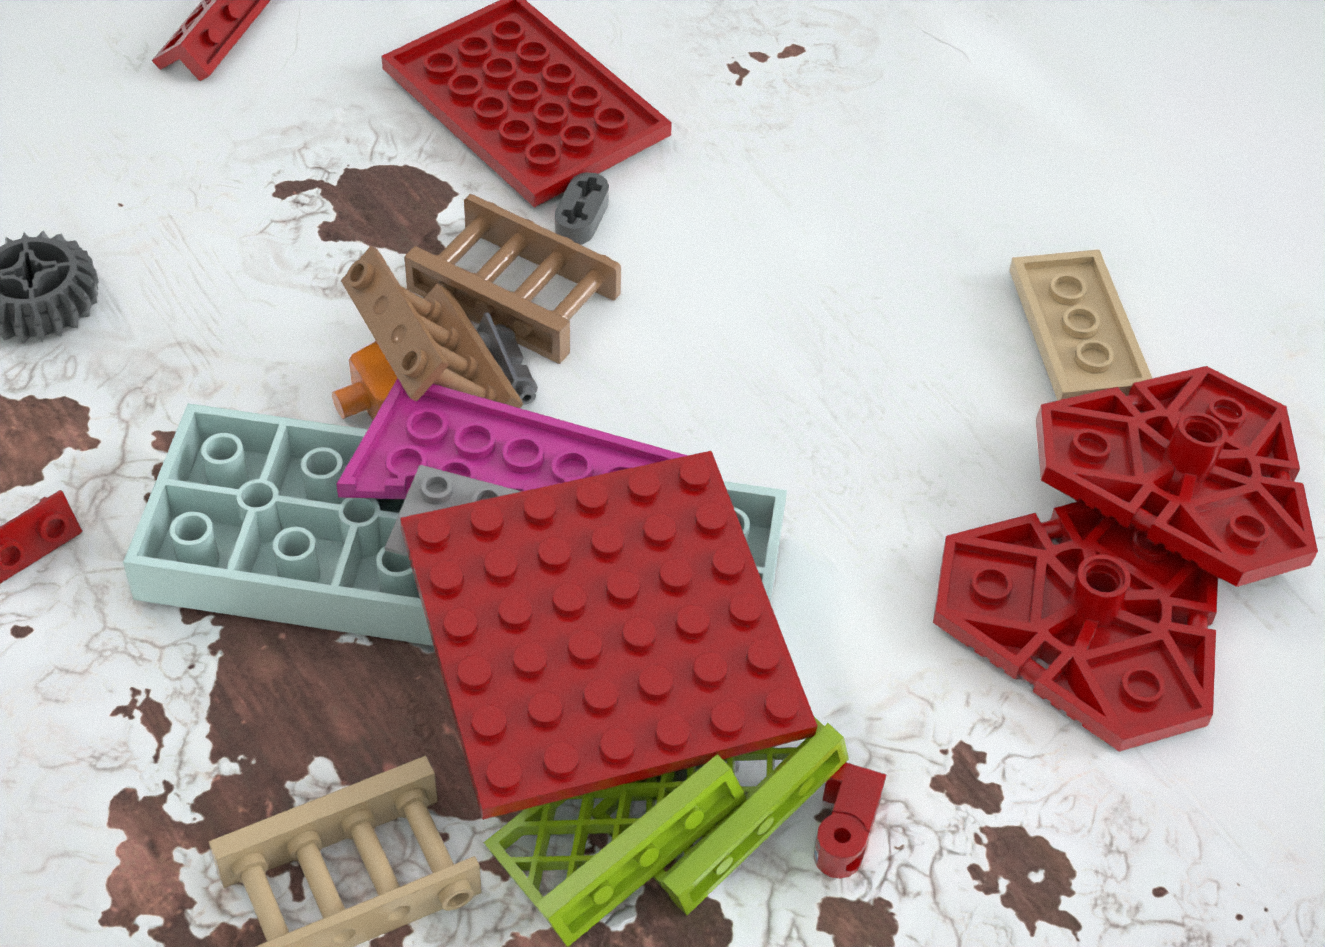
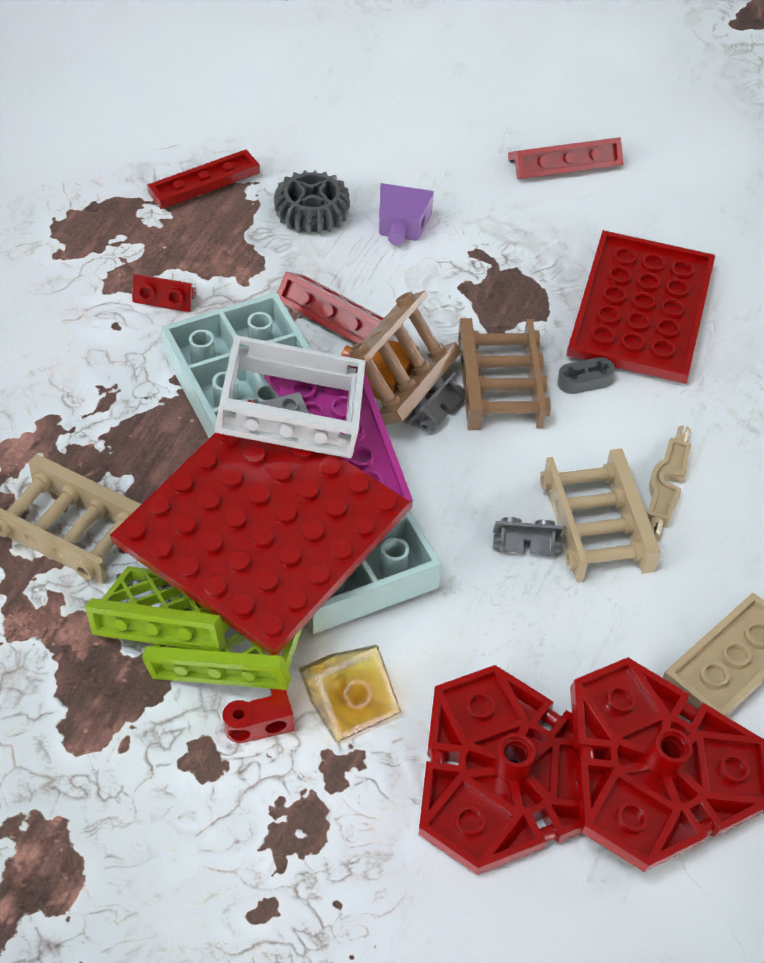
camera: 55 degrees right, 0 degrees up
none -> white window [214,335,365,459]
none -> fence [277,272,384,344]
none -> clear yellow slope [298,645,402,743]
none -> medium lavender torso [379,183,434,245]
none -> flat silver hinge [493,517,563,556]
none -> tan fence [540,448,661,582]
none -> tan piece [647,425,692,541]

